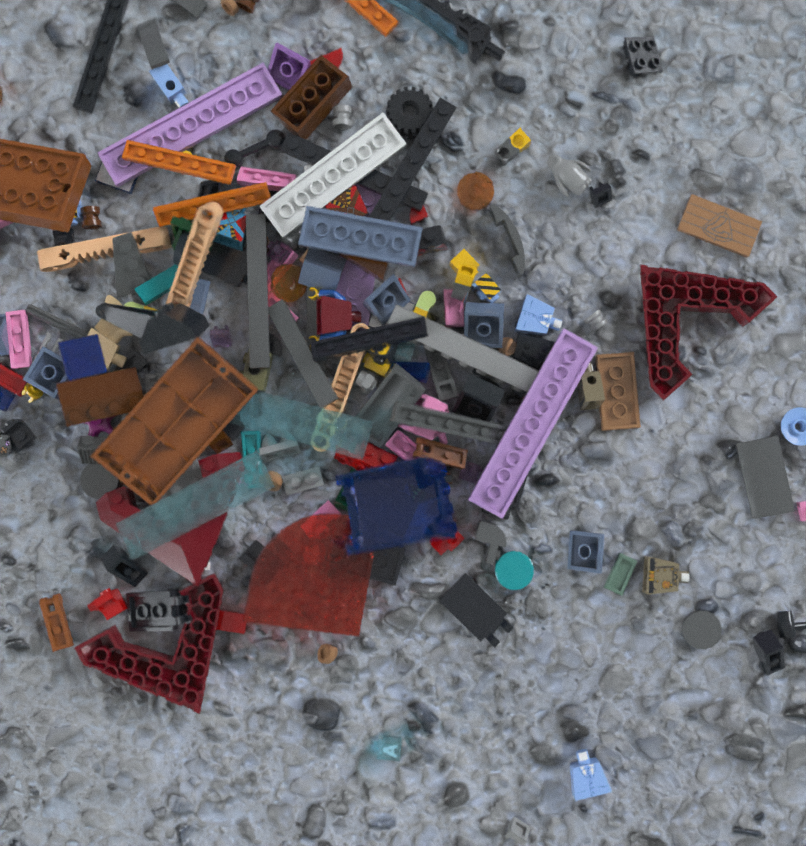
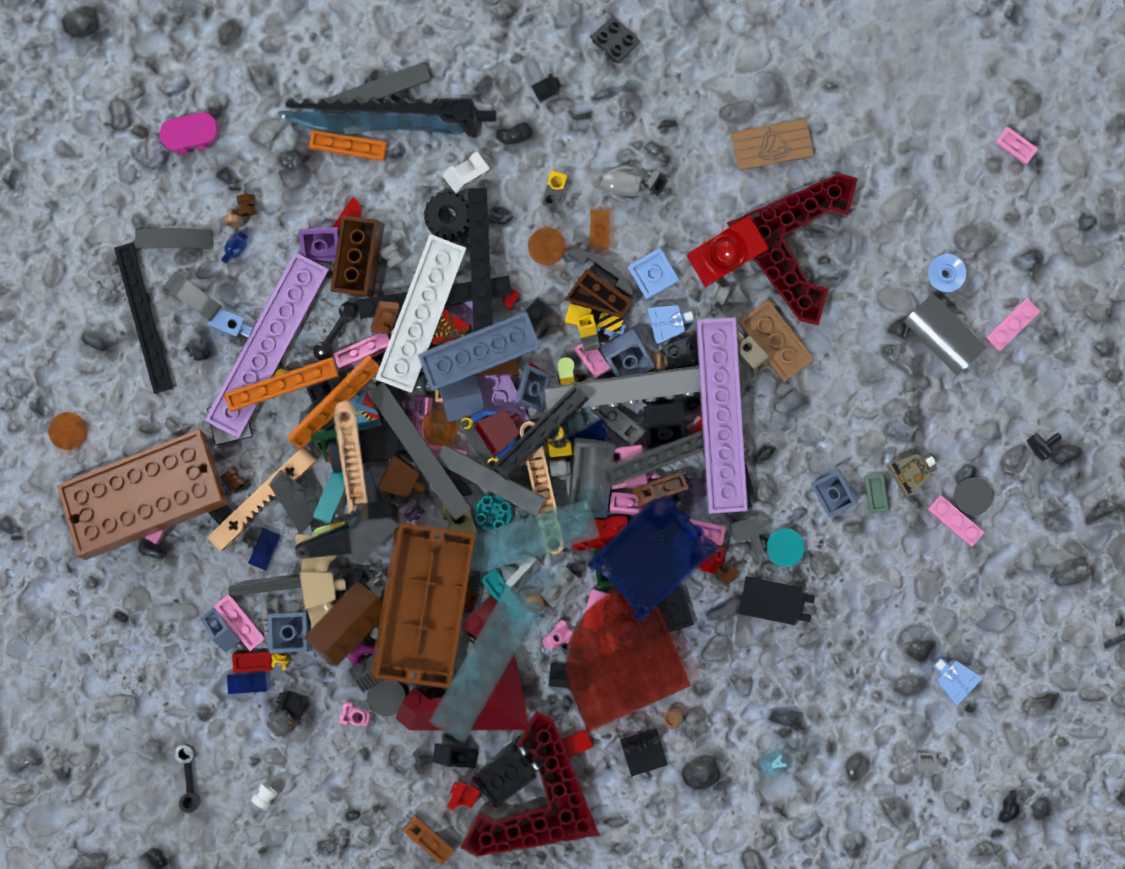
camera: 35 degrees left, 0 degrees up
clear blue tile [58,334,108,381] -> none
black slope [753,629,785,676] -> none
none -> clear blue plant [221,231,249,264]
none -> clear blue tile [248,528,281,571]
none -> bright pink plate [339,701,372,727]
none -> dark orange plate [371,301,399,334]
none -> reddish brown torso [378,453,426,497]
none -> white panel [442,152,490,193]
none -> teal tile [474,494,513,532]
none -> black bracket [531,73,562,104]
none -> bright pink plate [542,620,575,651]
none -> reddish brown wedge [564,269,634,319]
none -> clear orange plate [590,210,609,249]
none -> black hinge [620,728,668,777]
none -> light blue plate [627,248,680,300]
none -> bright pink plate [684,519,726,546]
none -> red tile [685,414,703,434]
none -> red slope [686,216,770,288]
none -> reddish brown tile [717,562,740,587]
none -> bright pink plate [927,495,984,547]

